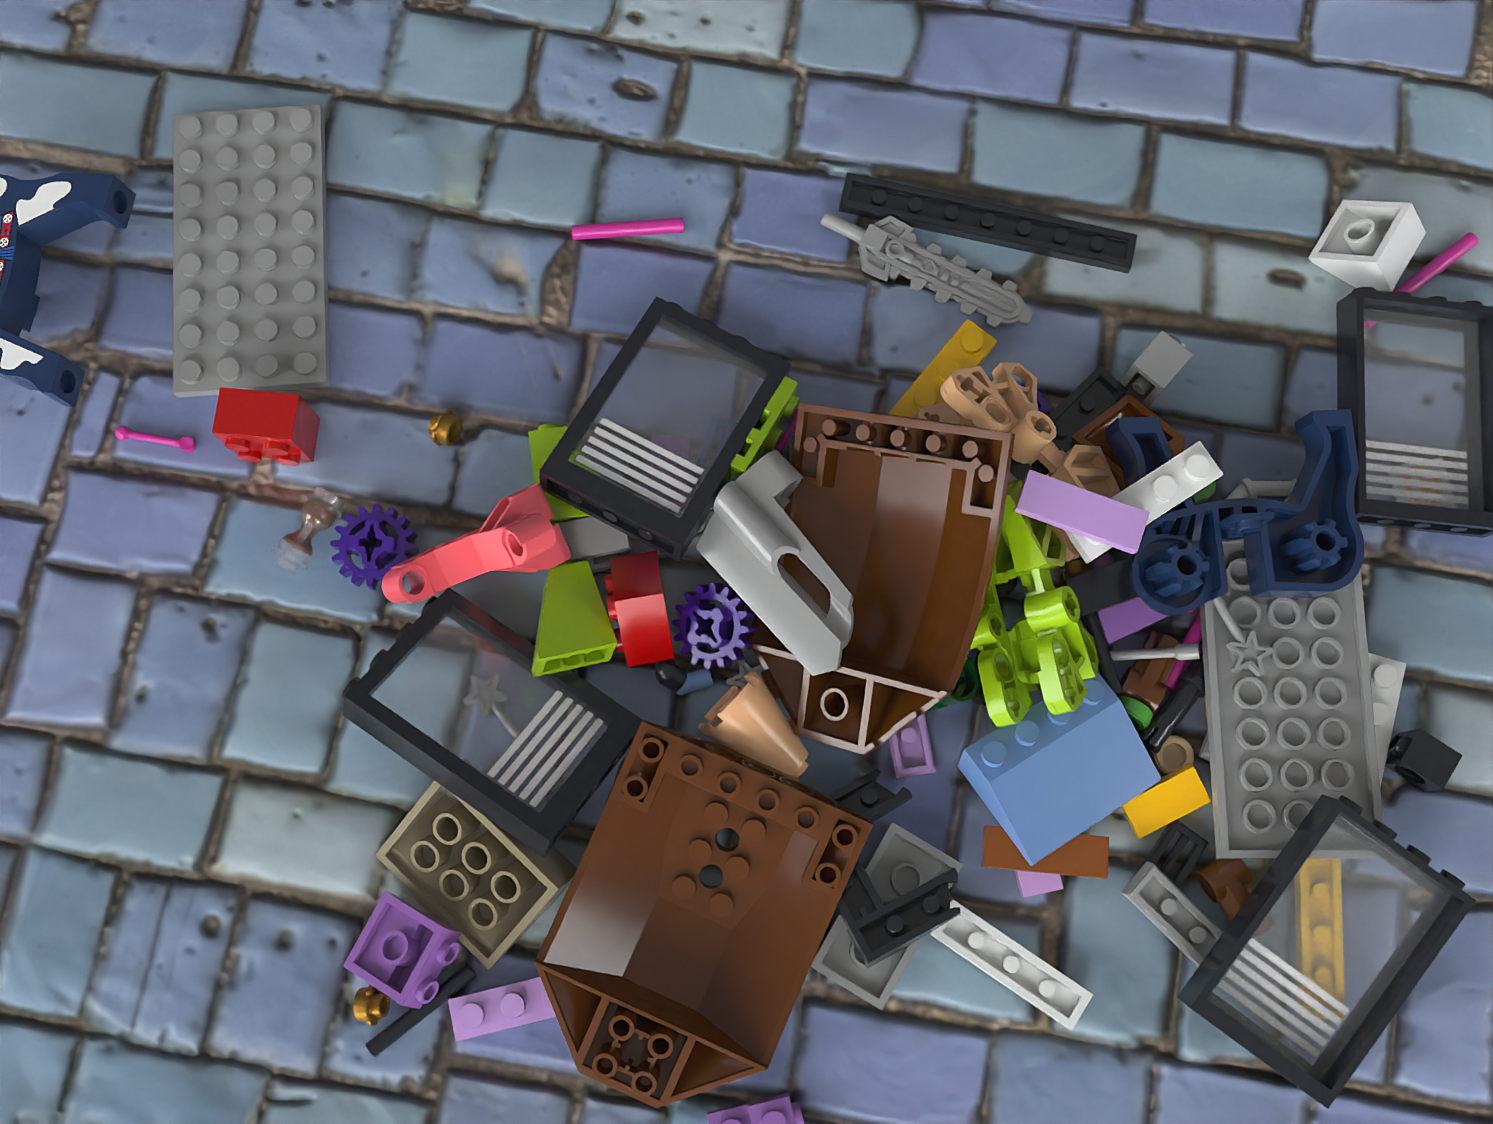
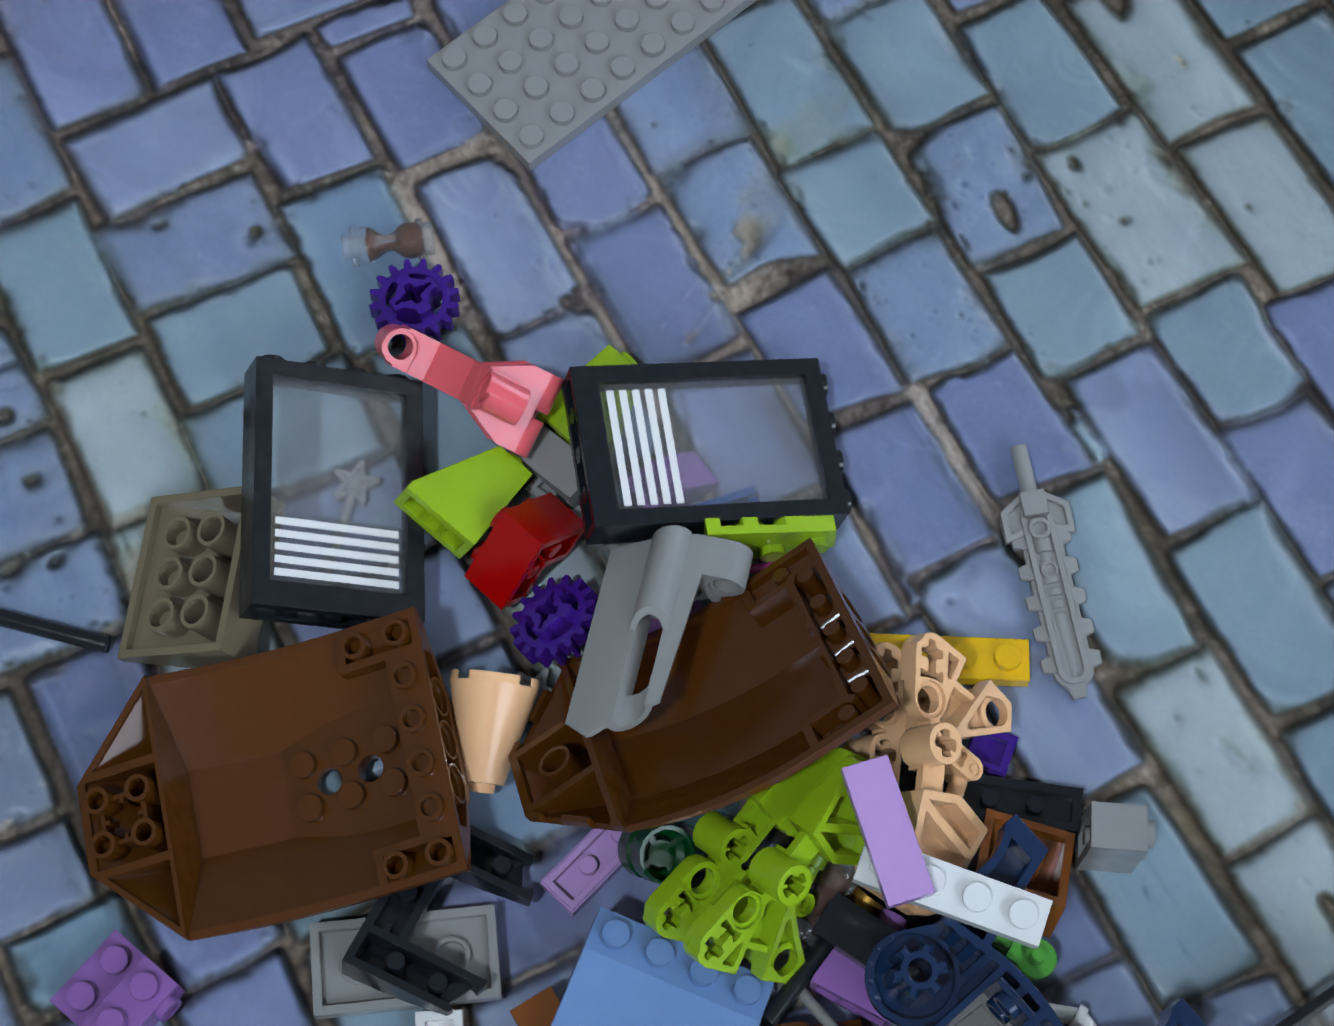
camera: 55 degrees right, 10 degrees down
dark pink hinge [115,425,196,453] -> none
red brick [212,387,320,466] -> none
medium lavender plate [343,891,461,1009] -> none
pearl gold plate [353,985,390,1026] -> none
pearl gold plate [428,410,462,447] -> none
lavender plate [448,977,556,1042] -> none
dark pink bar [572,217,684,240] -> none
arm [655,659,714,695] -> none
black tile [839,172,1137,274] -> none

